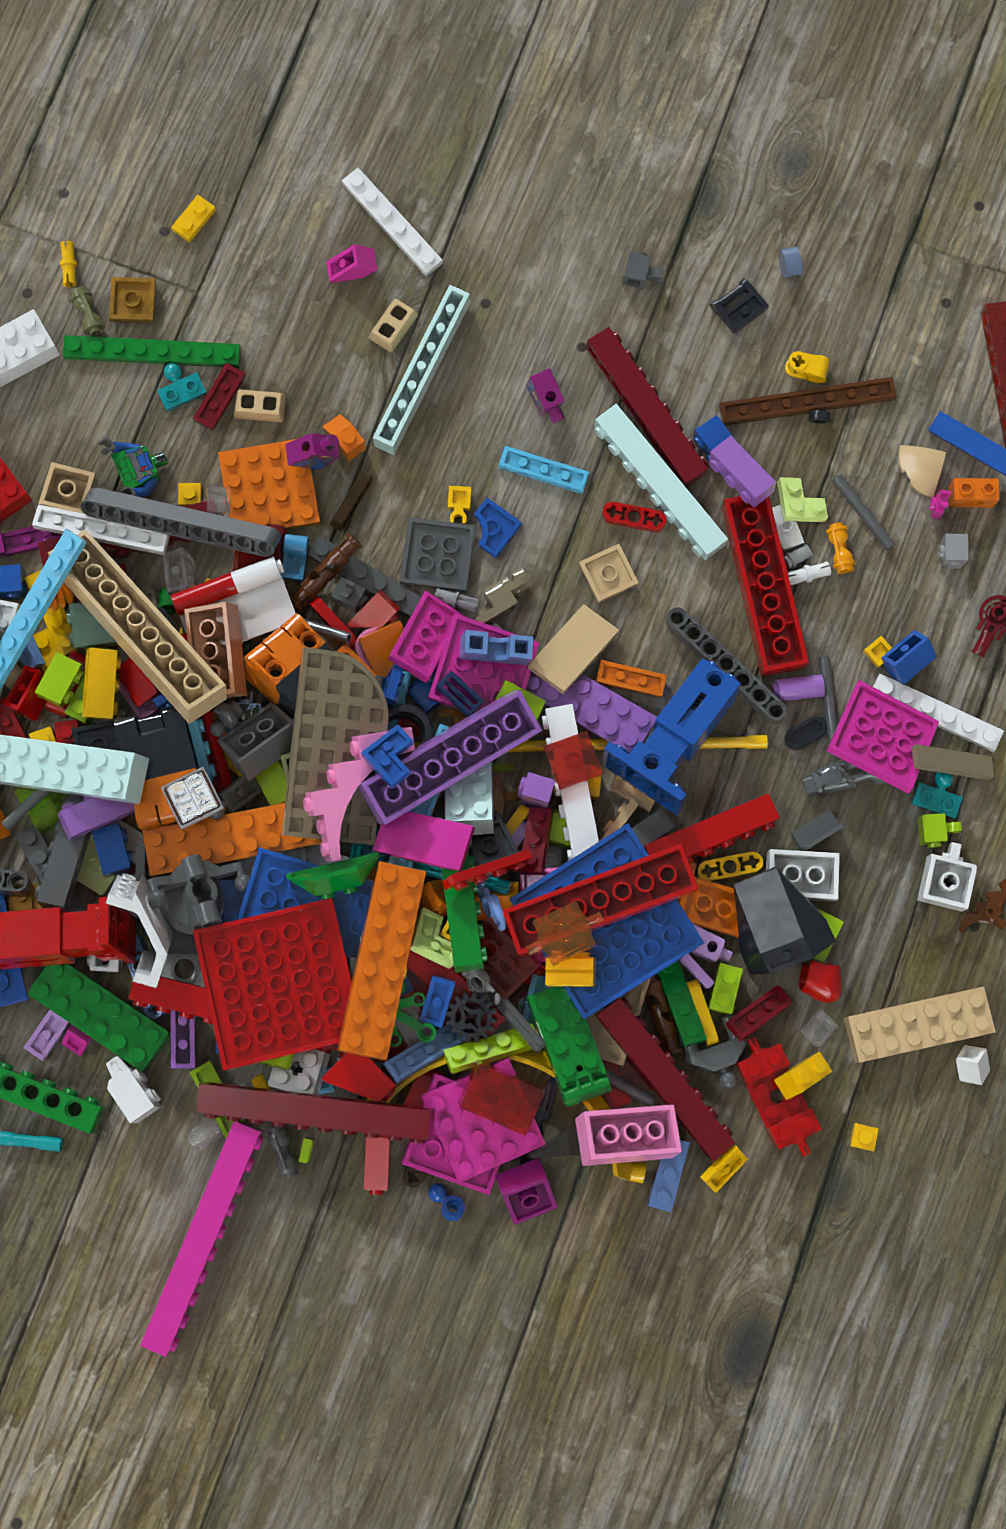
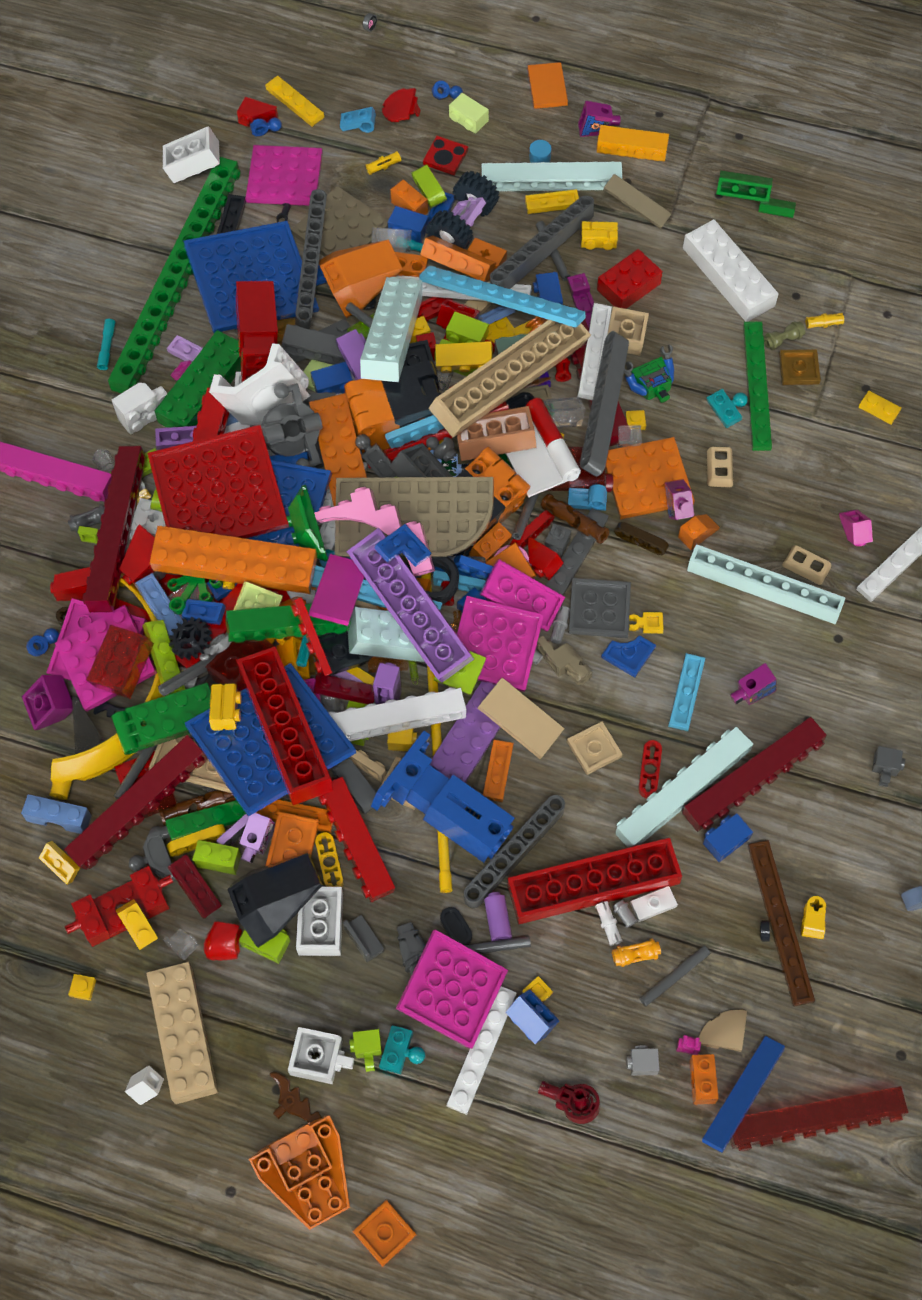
camera: 90 degrees right, 15 degrees down
tile [161,767,224,830] -> none
dark red plate [193,363,246,431] -> none
dark blue tile [435,671,484,717] -> none
medium blue arch [459,630,533,665] -> none
medium blue piece [477,882,506,931] -> none
clear orange plate [526,901,604,966] -> none
clear red plate [543,731,603,791] -> none
bright pink brick [575,1105,682,1166] -> none
medium lavender brick [709,436,776,508] -> none
black plate [710,278,769,334] -> none
yellowish green plate [777,477,828,522] -> none
dark tan tile [912,744,994,780] -> none

